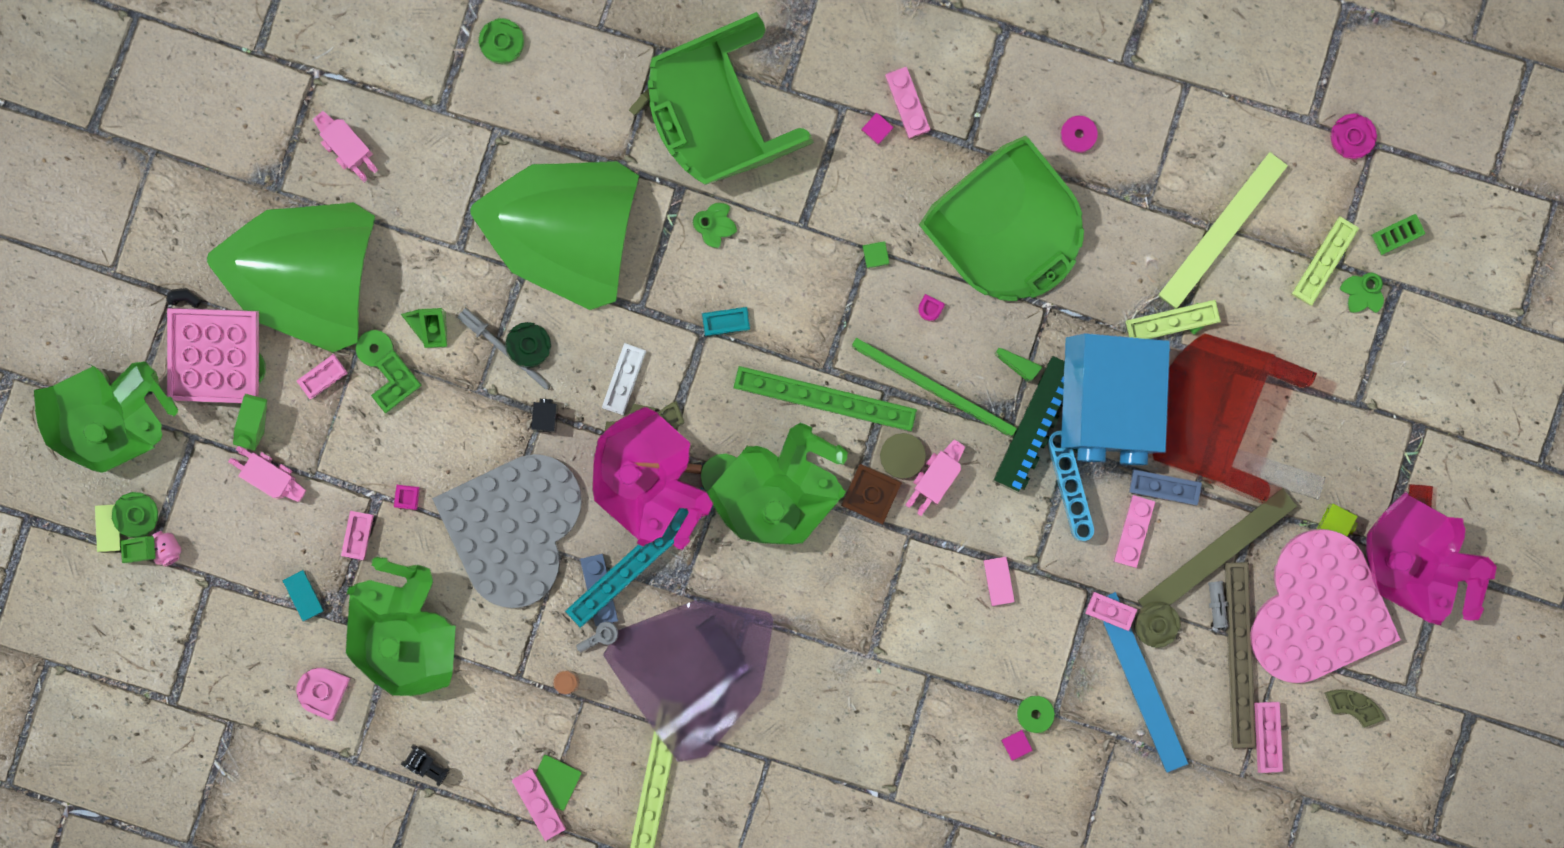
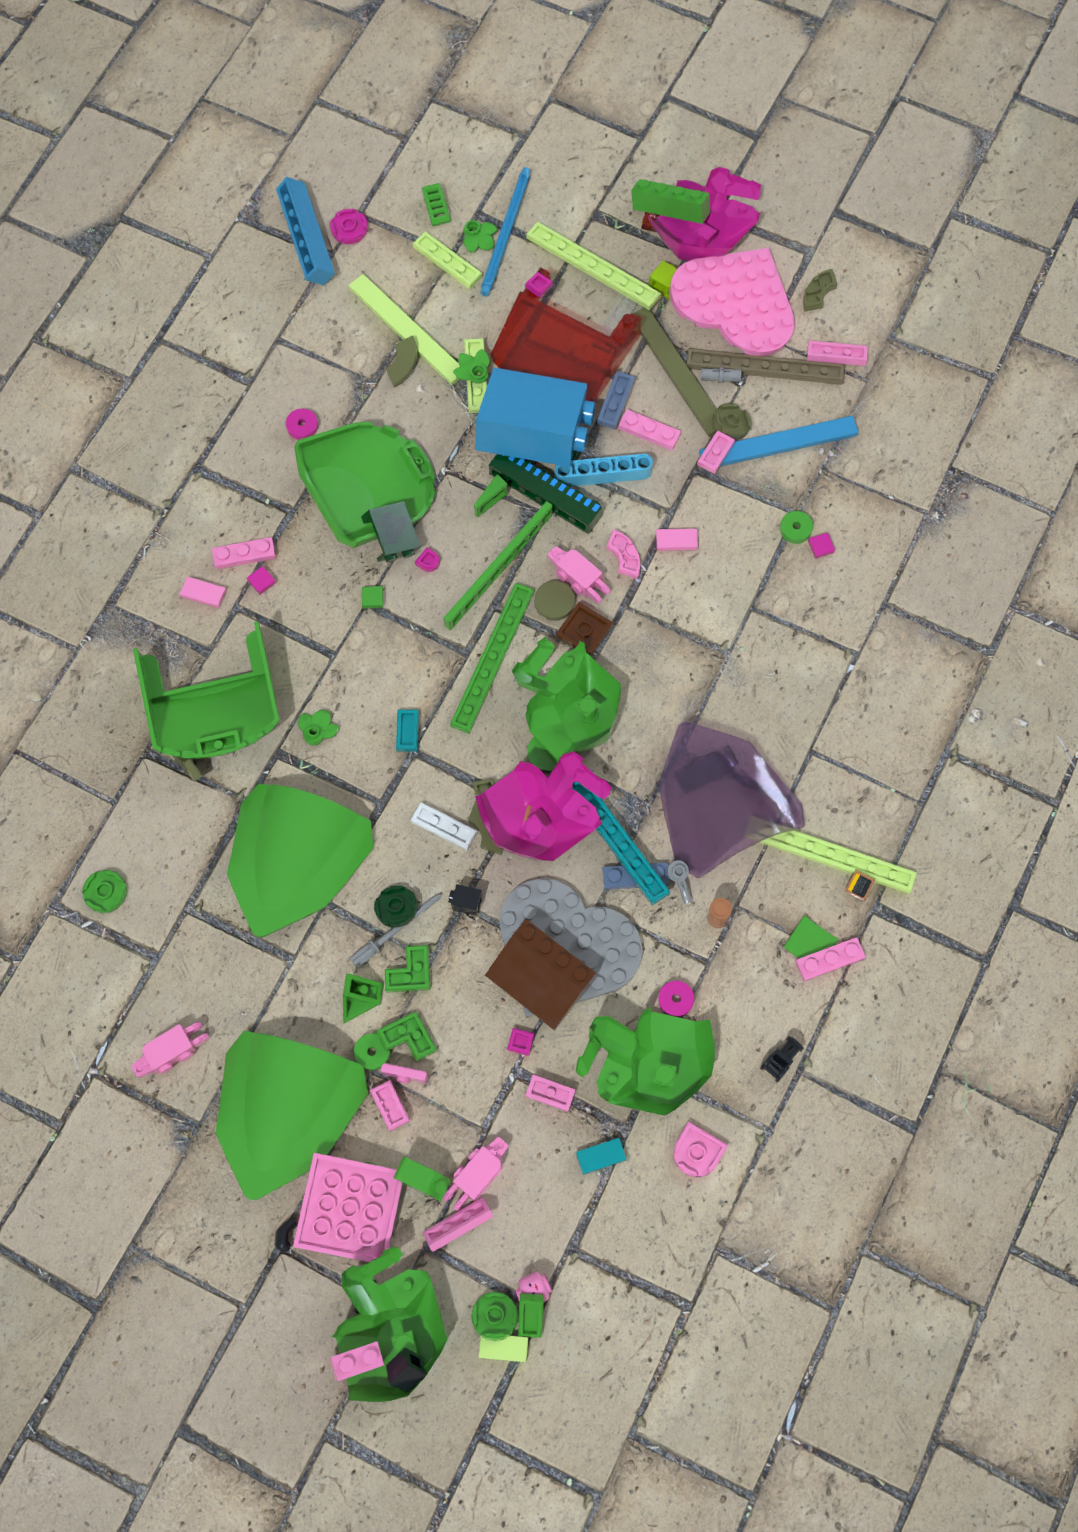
camera: 80 degrees left, 15 degrees down
none -> bright pink tile [180,577,226,608]
none -> dark azure brick [276,177,335,285]
none -> bright pink brick [329,1342,384,1382]
none -> panel [361,501,421,563]
none -> bright pink plate [381,1063,428,1084]
none -> bright green tile [385,945,430,993]
none -> olive tile [386,335,418,388]
none -> black brick [386,1348,426,1393]
none -> bright pink plate [422,1197,494,1252]
none -> bright green plate [453,349,490,384]
none -> dark azure piece [480,167,531,296]
none -> reddish brown slope [485,919,596,1031]
none -> dark pink tile [525,272,553,298]
none -> yellowish green tile [526,222,661,310]
none -> bright pink tile [606,529,640,580]
none -> bright green brick [631,179,710,224]
none -> dark pink piece [658,981,694,1017]
none -> slope [845,870,875,901]

